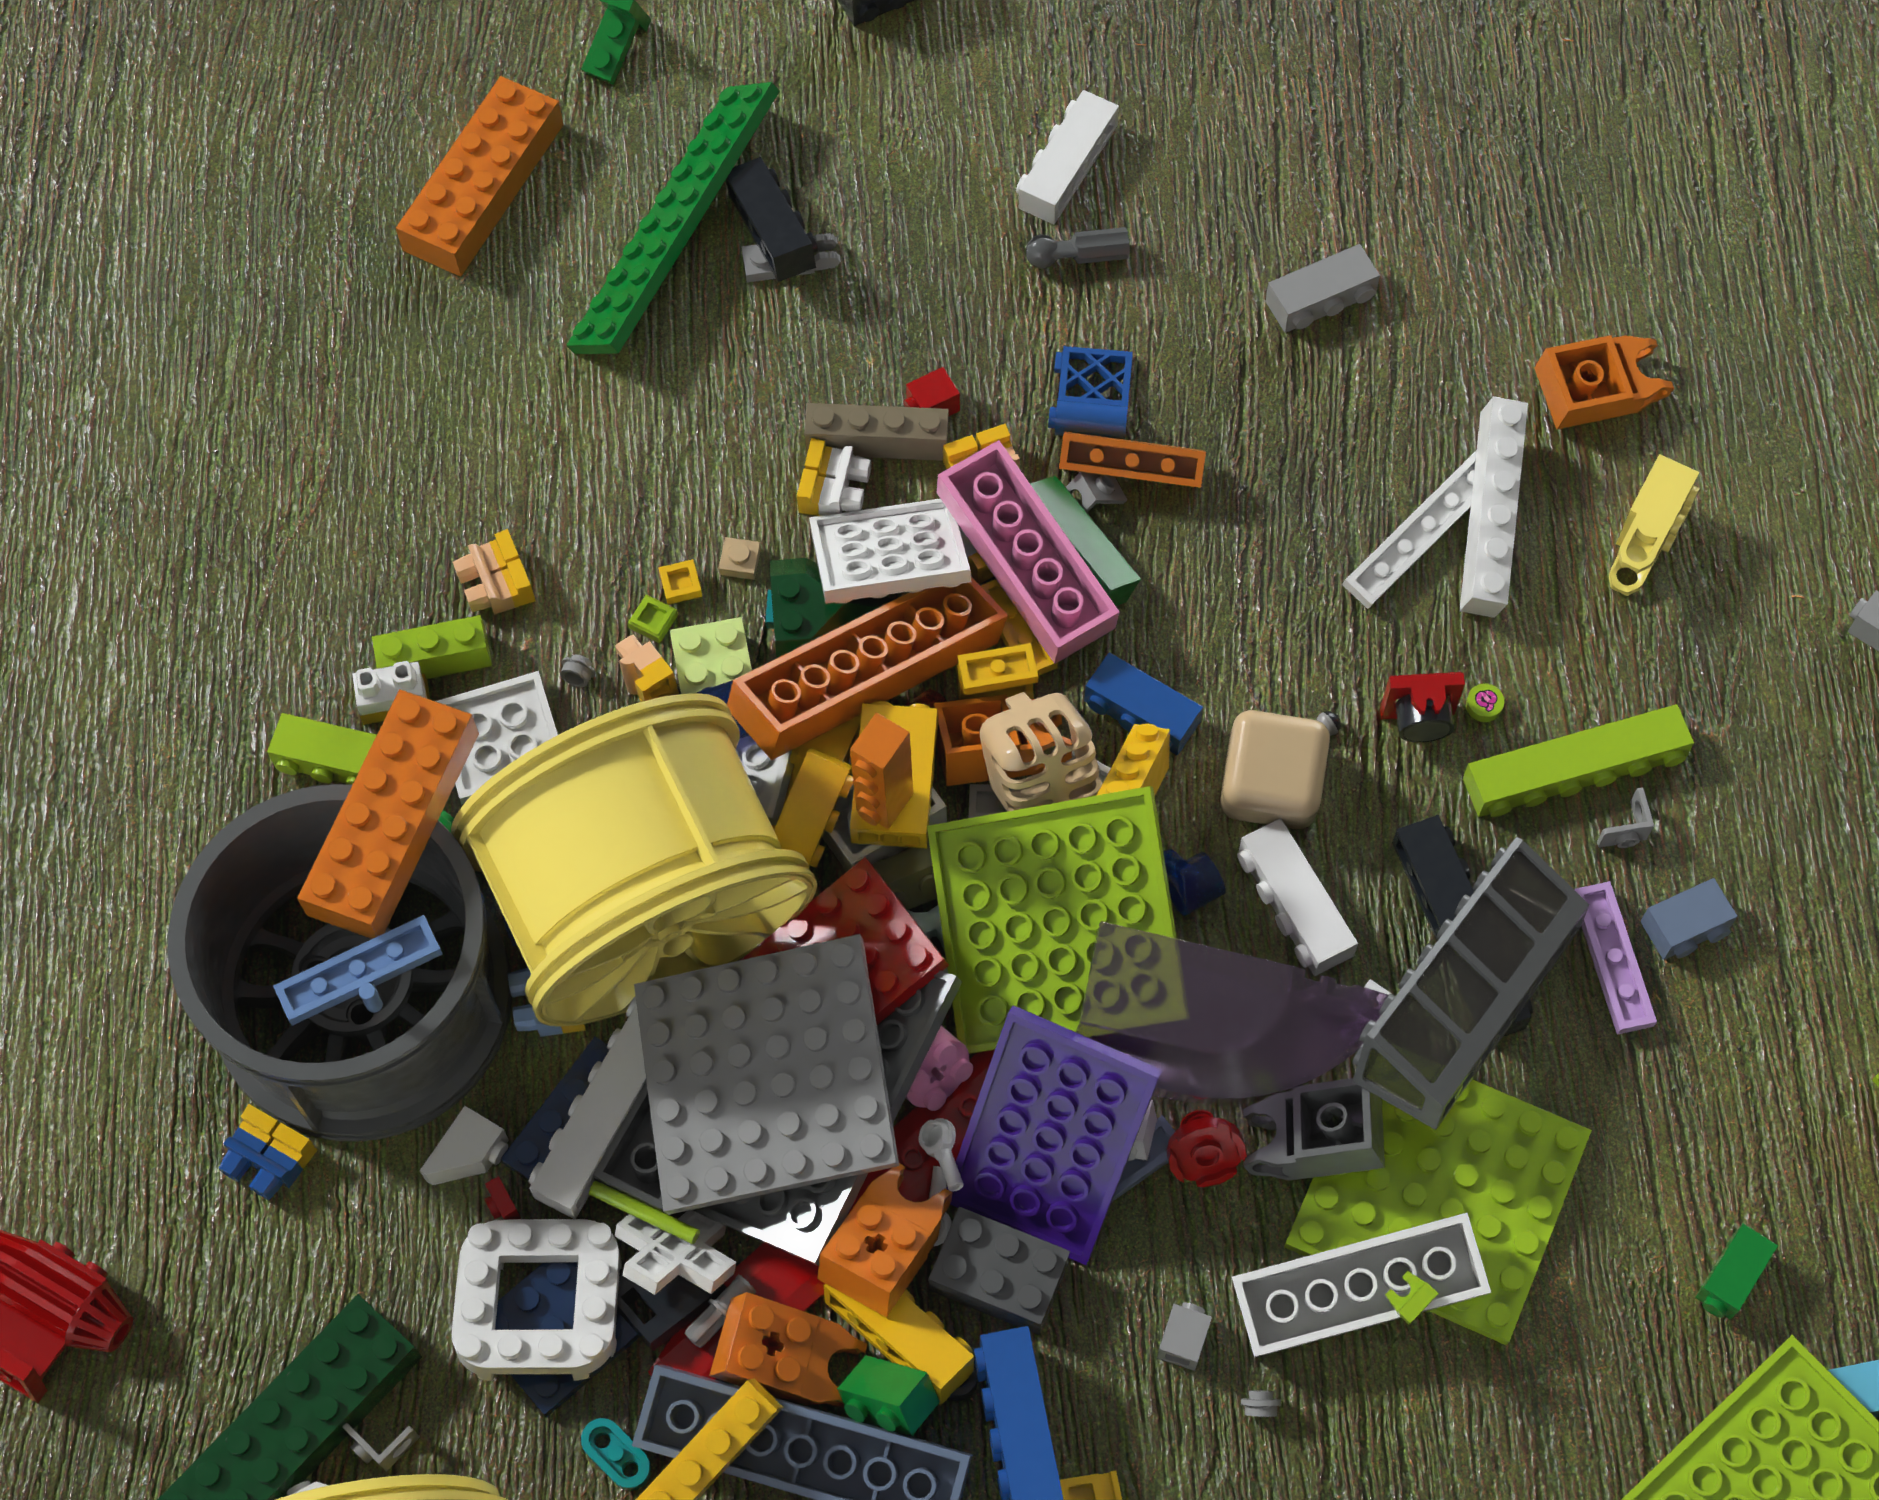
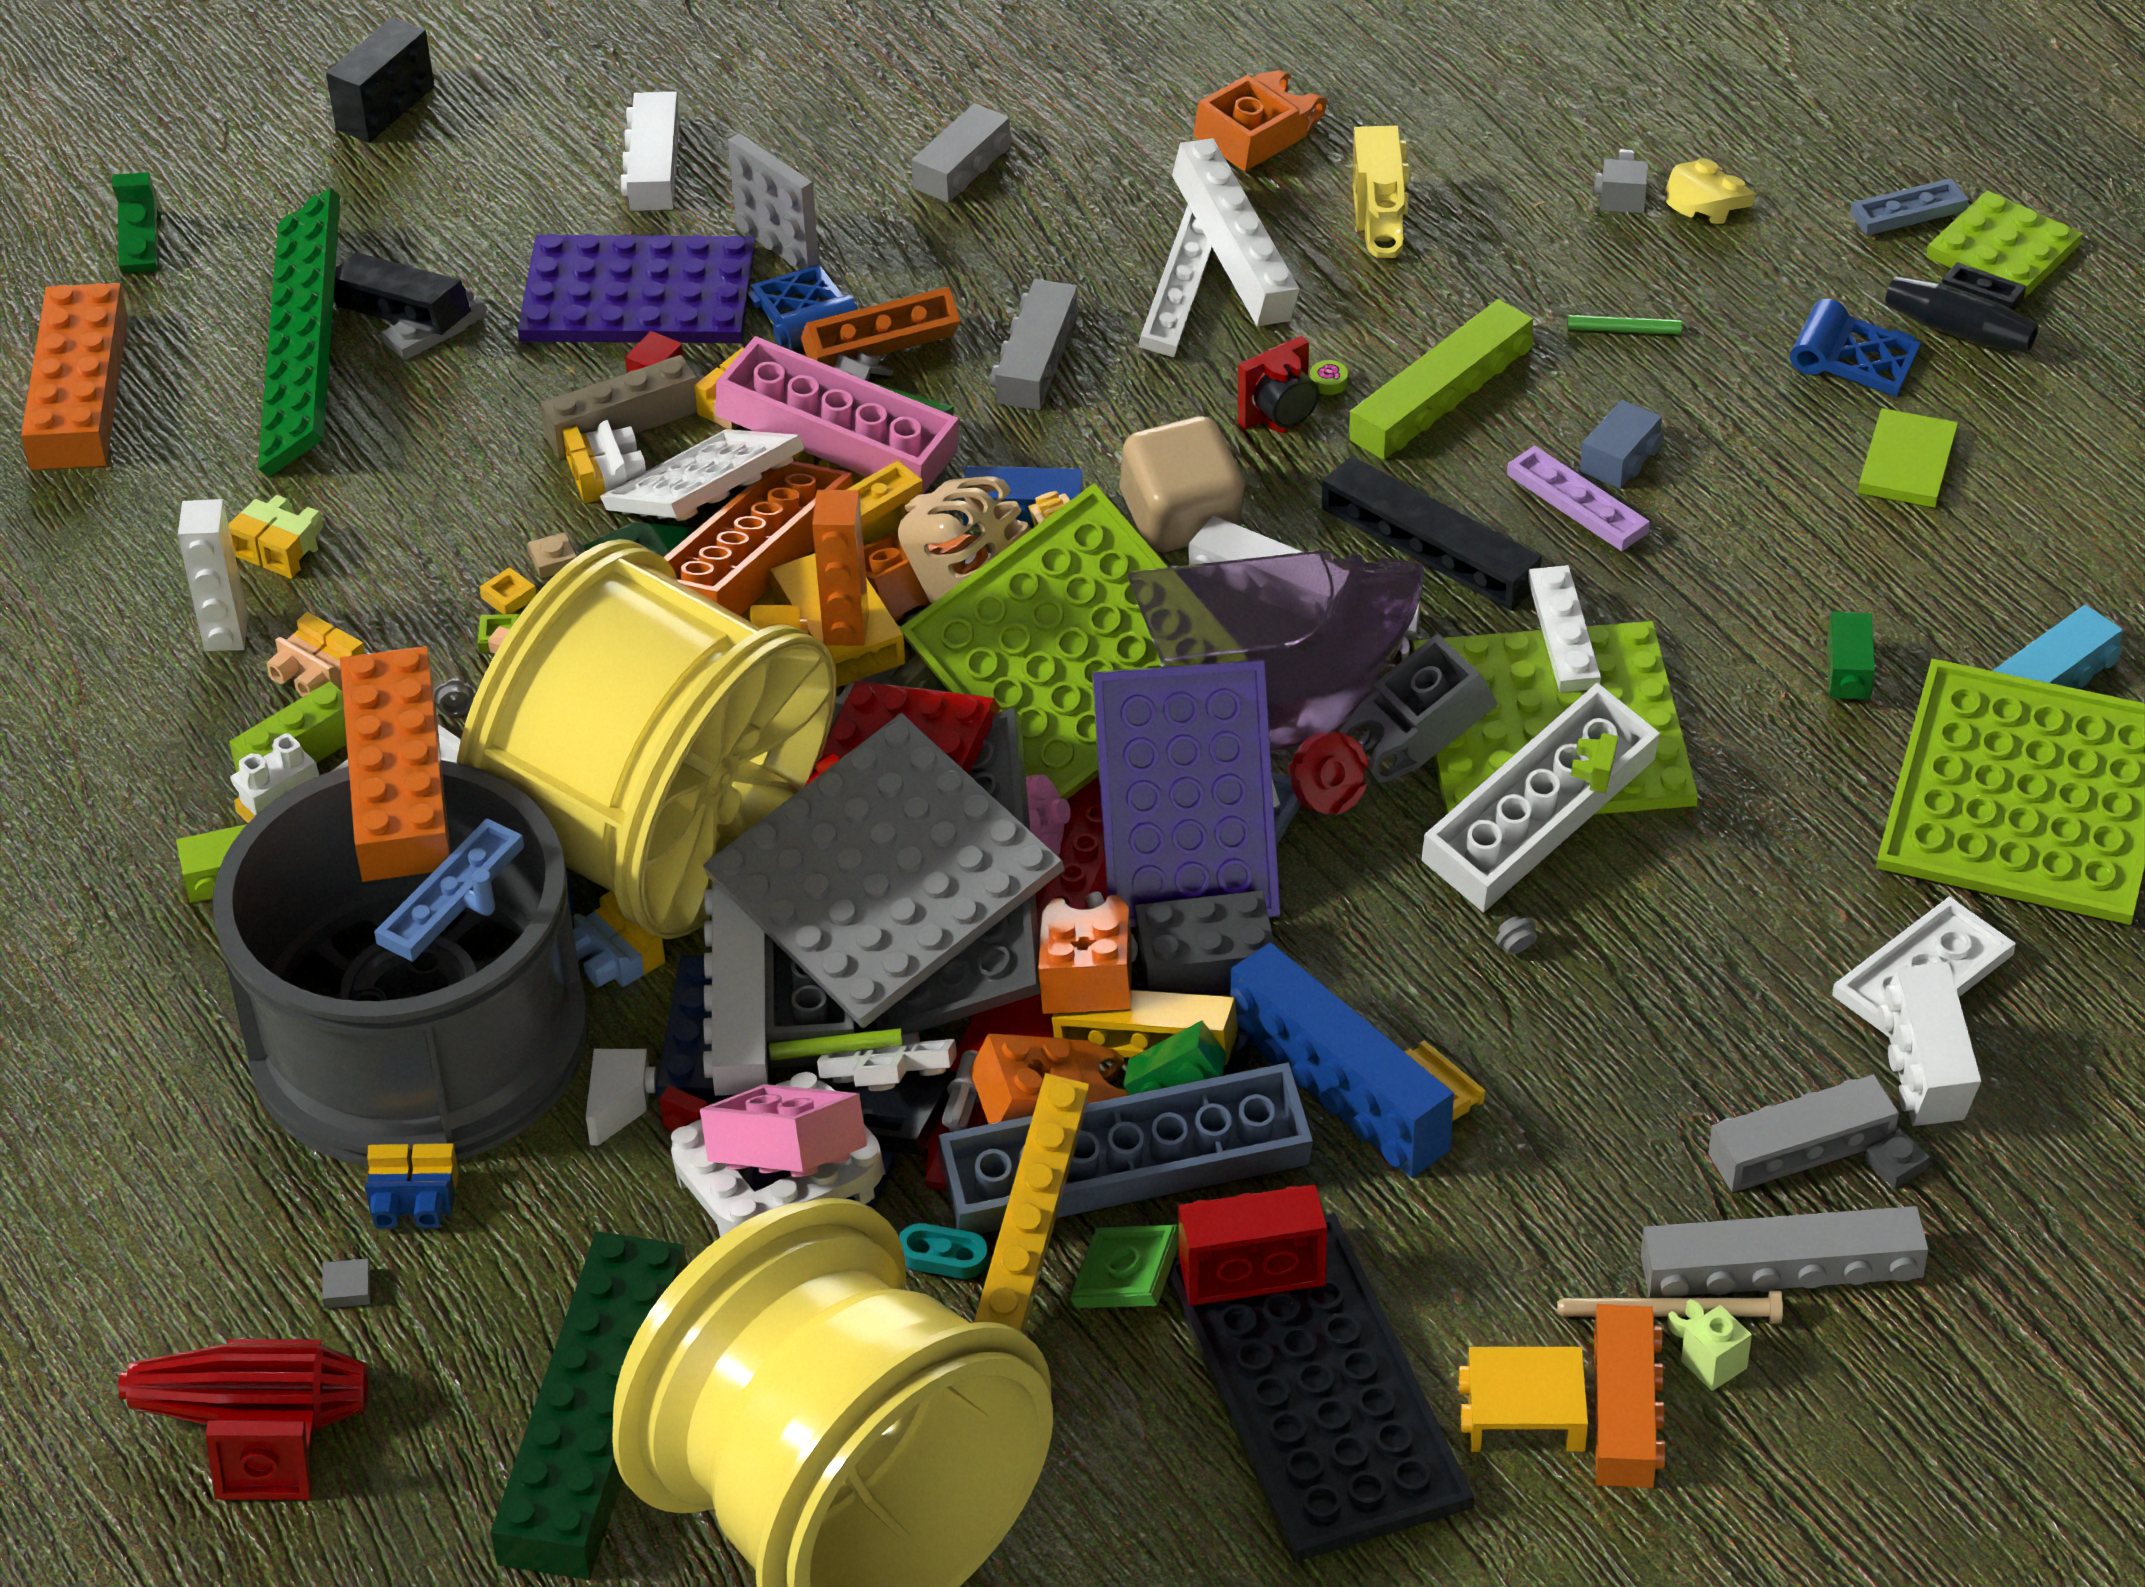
camera: 30 degrees left, 20 degrees down
white plate [919,1118,964,1191] -> none
dark grey piece [1026,227,1130,269] -> none
light grey brick [1157,1303,1212,1371] -> none
window [1353,837,1589,1130] -> none
light grey bracket [1597,787,1654,848] -> none
none -> white brick [178,499,248,651]
none -> hips [229,495,324,579]
none -> light grey tile [322,1258,371,1309]
none -> dark purple plate [517,234,755,343]
none -> bright pink brick [700,1084,867,1177]
none -> light grey plate [728,133,819,270]
none -> light grey brick [990,279,1078,410]
none -> white plate [1528,565,1601,693]
none -> bright green bar [1568,315,1682,335]

